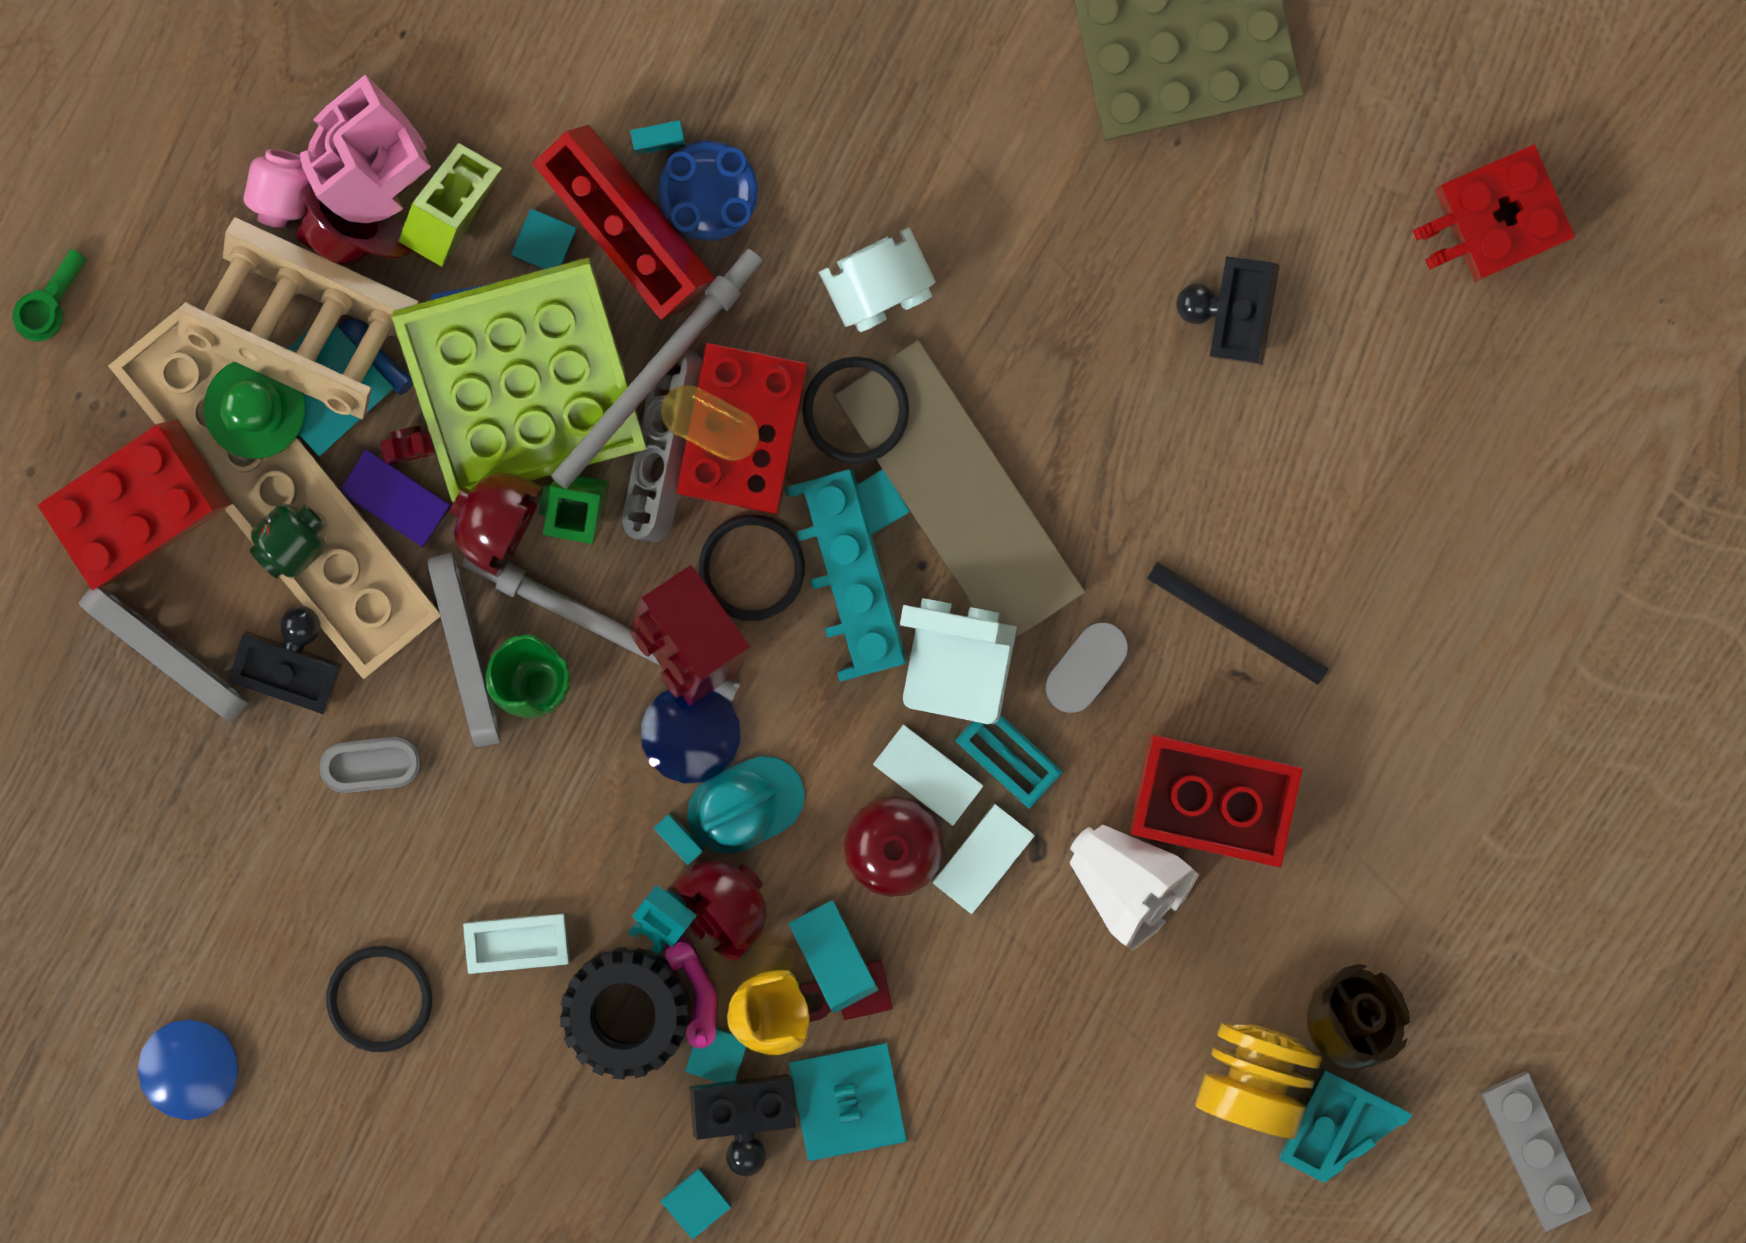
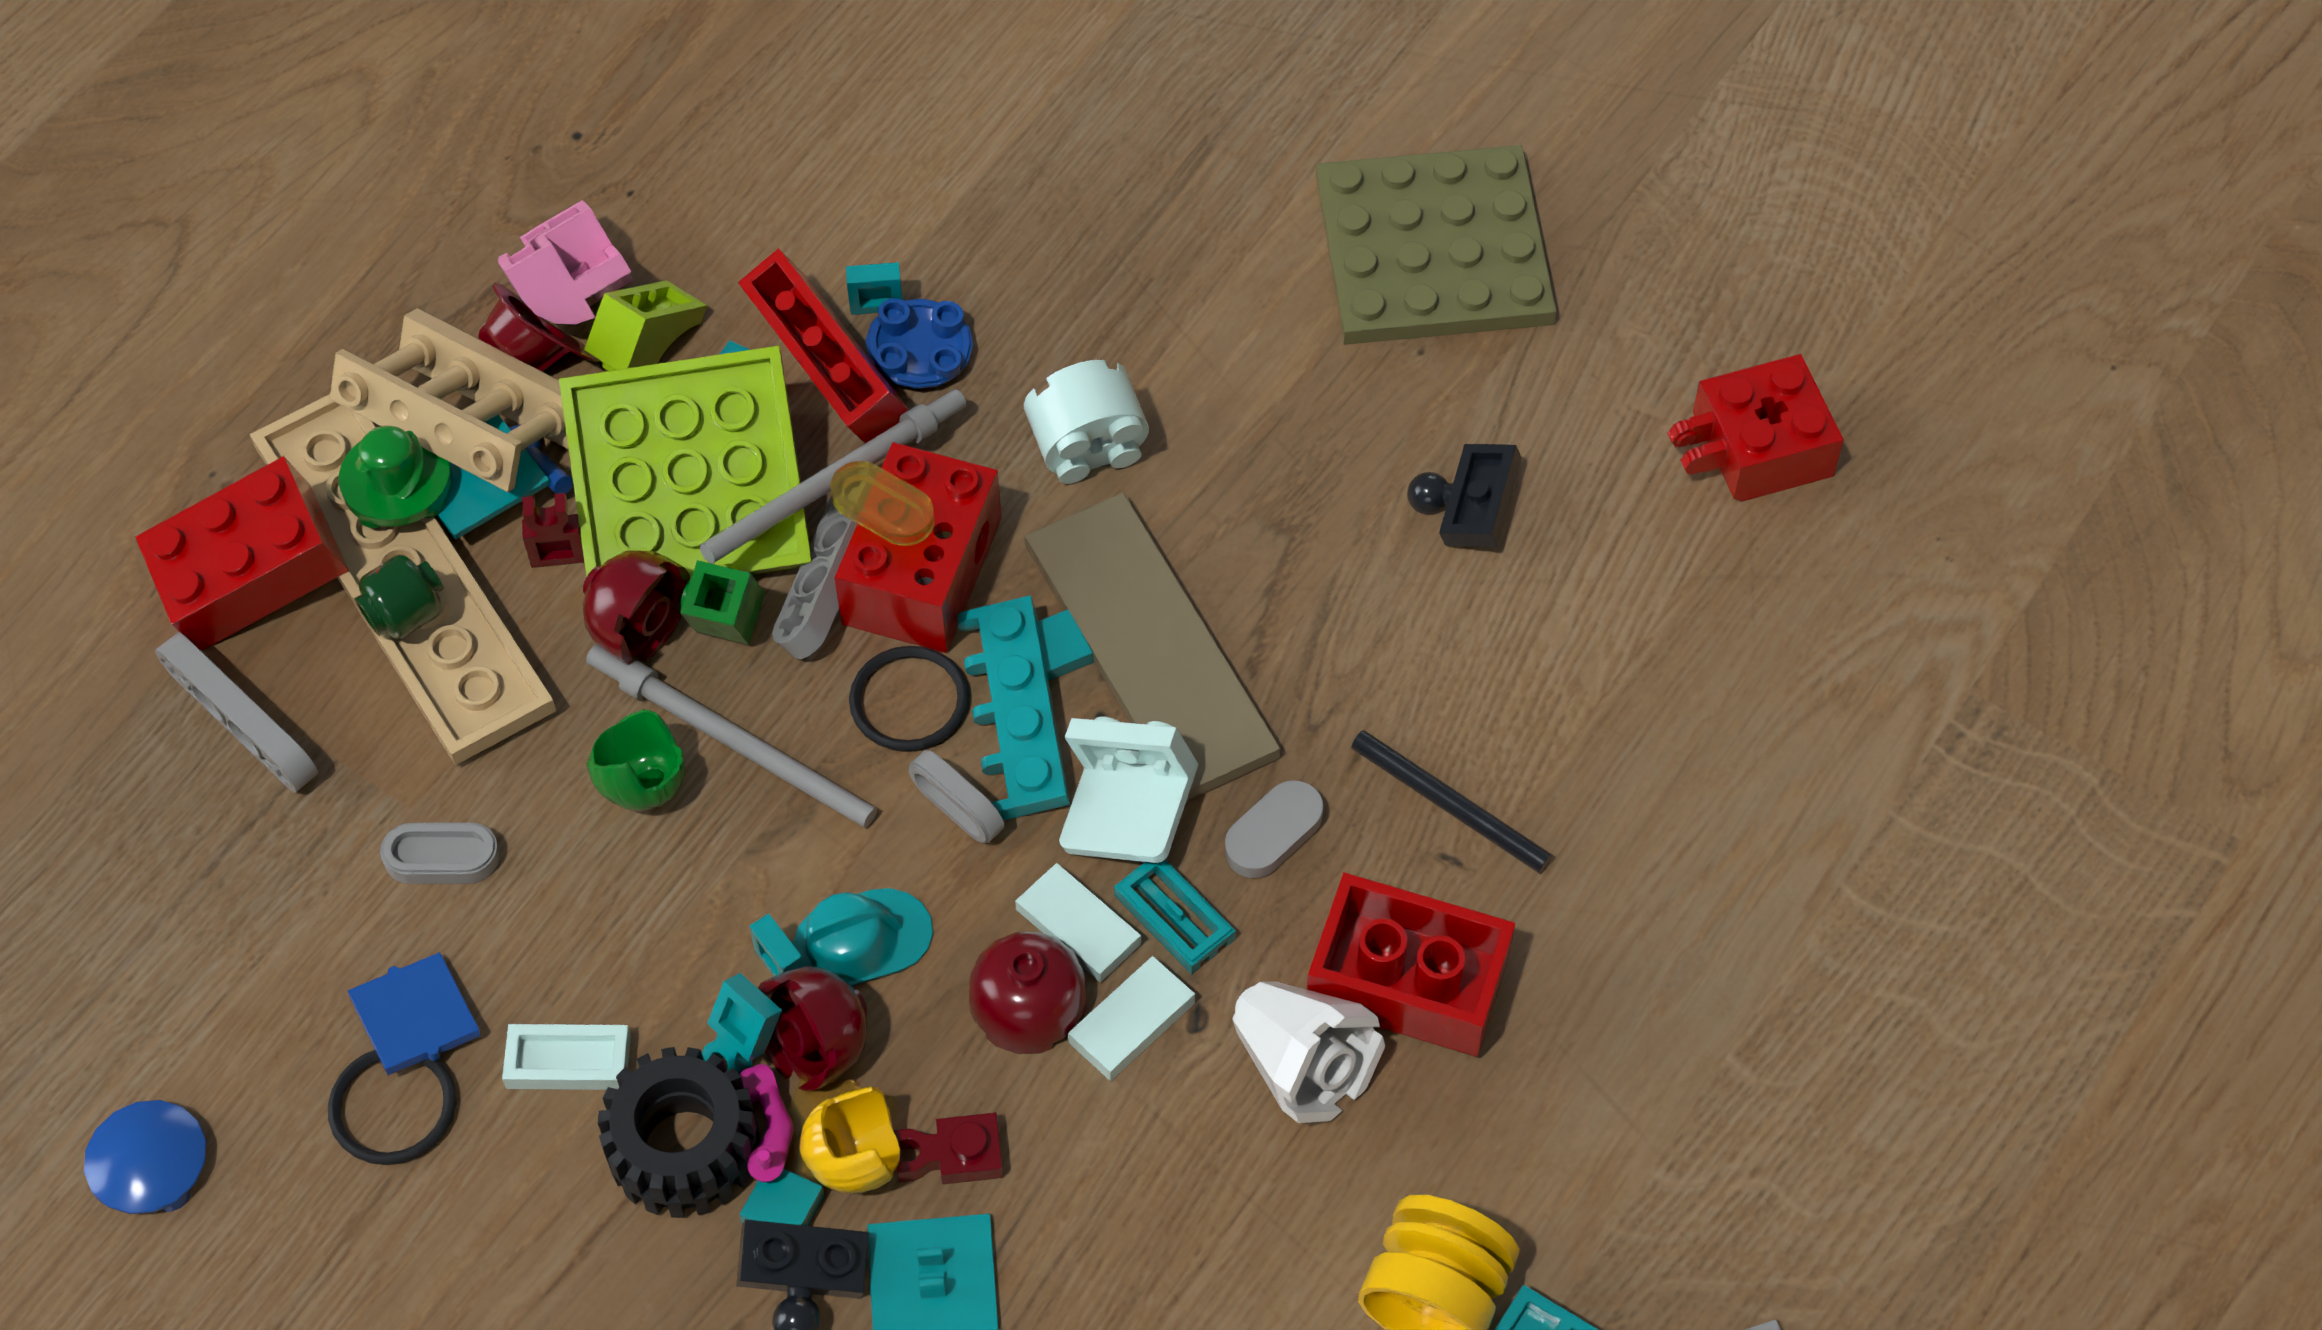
camera: 10 degrees right, 30 degrees down
green plate [12,248,88,342] -> none
black plate [228,606,342,714] -> none
bright pink head [244,149,310,228] -> none
dark purple tile [340,450,452,547] -> none
light grey beam [428,552,502,749] -> none
dark red brick [631,565,751,706] -> none
clear blue dish [641,689,740,784] -> none
teal tile [788,900,879,1013] -> none
black tyre [802,356,909,464] -> none
dark brown cylinder [1307,964,1410,1070] -> none
none -> blue piece [347,952,481,1076]
none -> light grey tile [908,750,1004,843]

